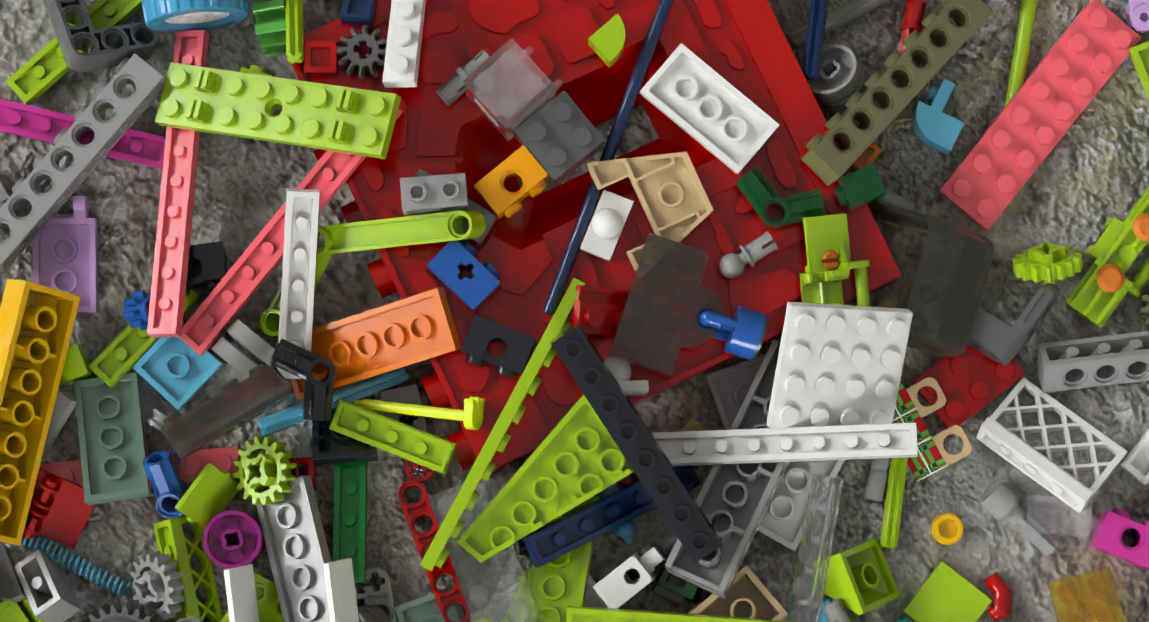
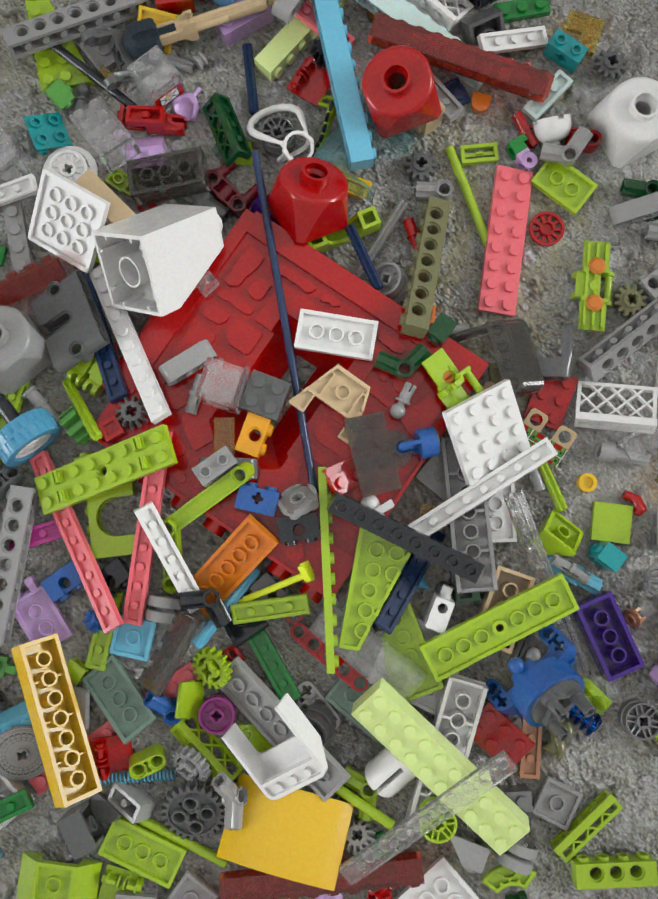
camera: 30 degrees left, 0 degrees up
white tile [580,190,634,262] -> none
lime brick [588,13,625,68] -> none
medium azure brick [912,78,964,156] -> none
lime gear [1012,242,1083,285] -> none
none -> blue brick [40,560,84,603]
none -> lime arch [85,480,137,559]
none -> lime beam [129,744,166,779]
none -> light grey beam [158,339,218,386]
none -> clear yellow tile [214,417,235,456]
none -> light grey plate [278,484,319,520]
none -> red wheel [529,211,565,247]

